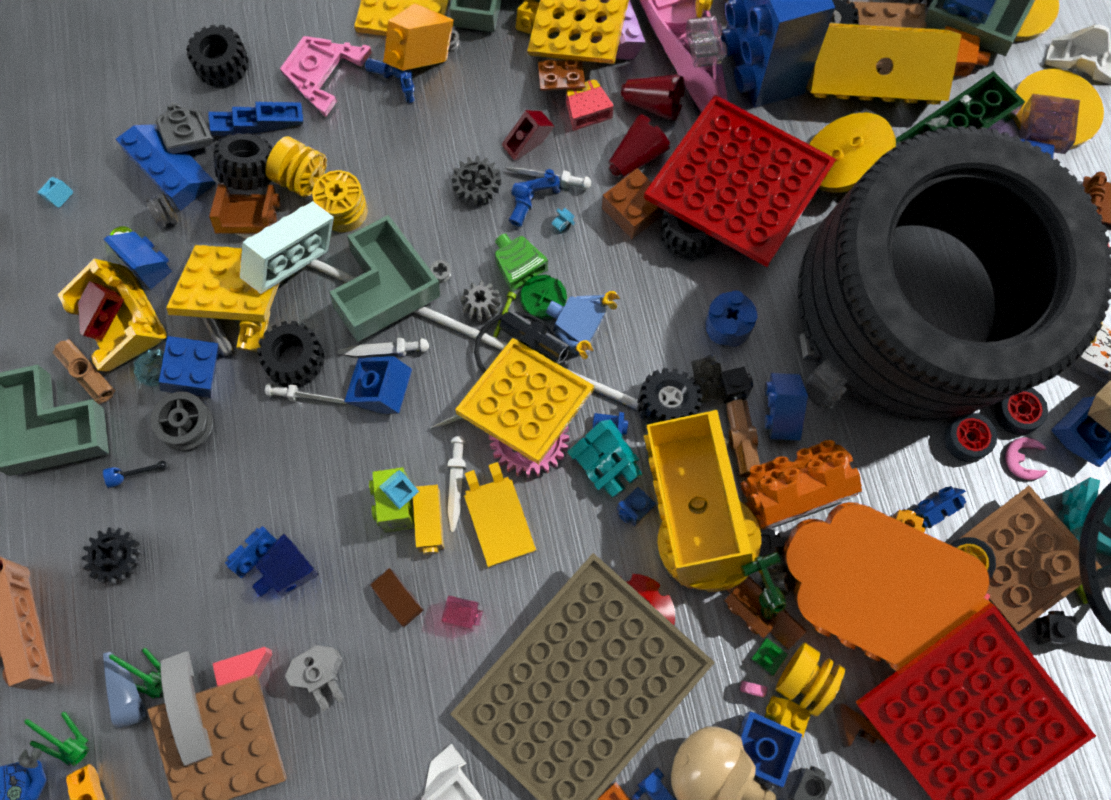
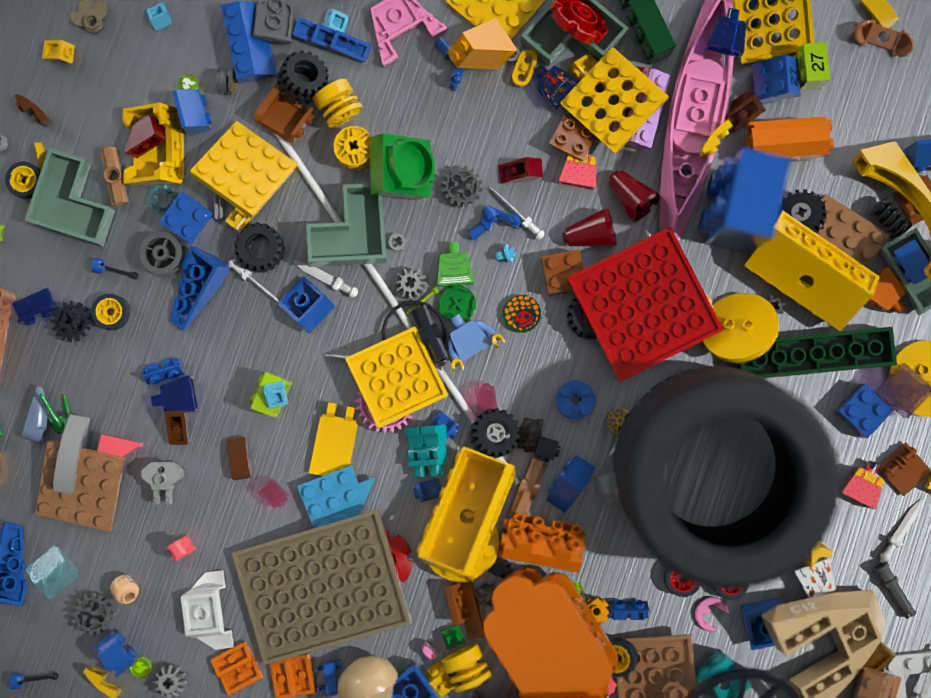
camera: 30 degrees right, 15 degrees up
light aqua brick [240,202,334,294] -> none
yellow brick [413,484,444,555] -> none
white sword [448,436,466,532] -> none
clear brick [686,16,726,68] -> none
dark green pin [741,552,787,620] -> none
none -> clear blue bracket [12,288,57,326]
none -> wheel [91,294,130,330]
none -> reddish brown slope [165,411,190,445]
none -> coral leg [166,535,196,561]
none -> blue wedge [170,246,231,331]
none -> dark azure wing [297,465,375,528]
none -> medium azure slope [323,9,349,32]
none -> green container [370,133,435,200]
none -> clear pink brick [475,383,498,412]
none -> tile [503,295,541,333]
none -> yellow plate [512,49,537,88]
none -> clear blue torso [533,64,579,112]
none -> wheel [606,408,630,435]

